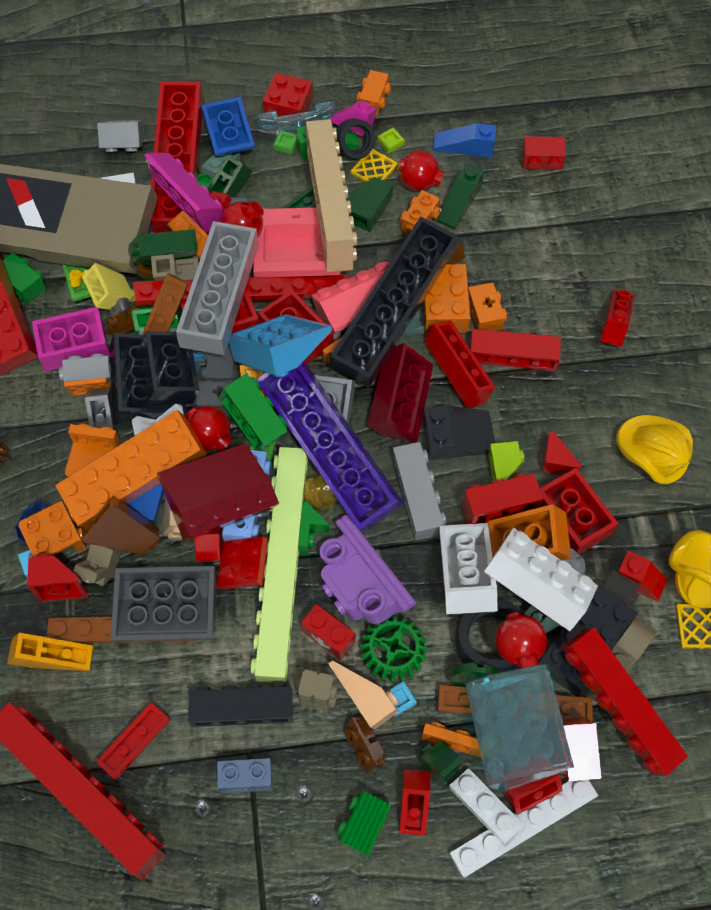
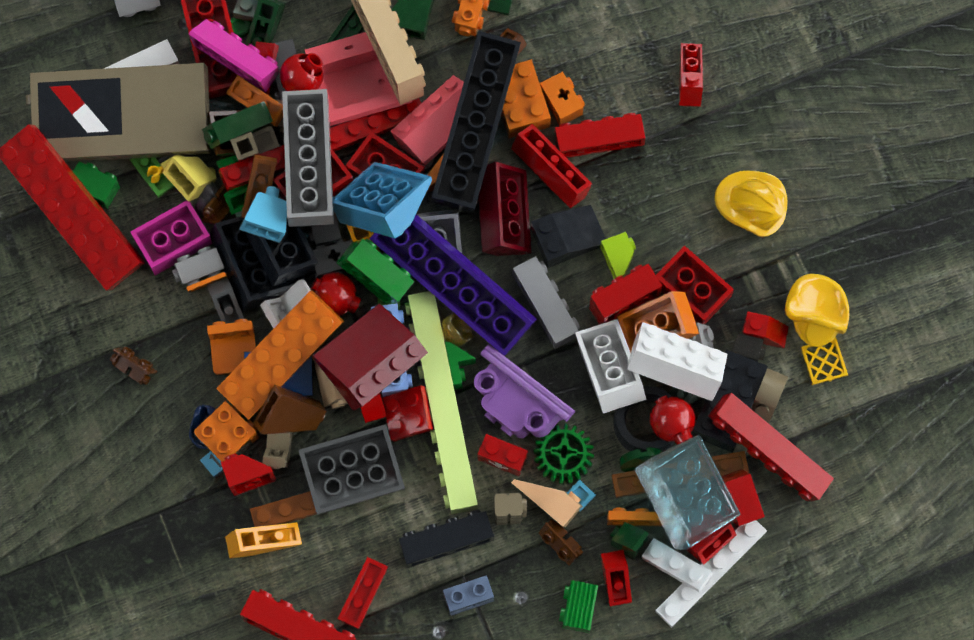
camera: 15 degrees left, 10 degrees up
red slope [542,431,582,475] -> none
none -> medium azure torso [239,186,287,243]

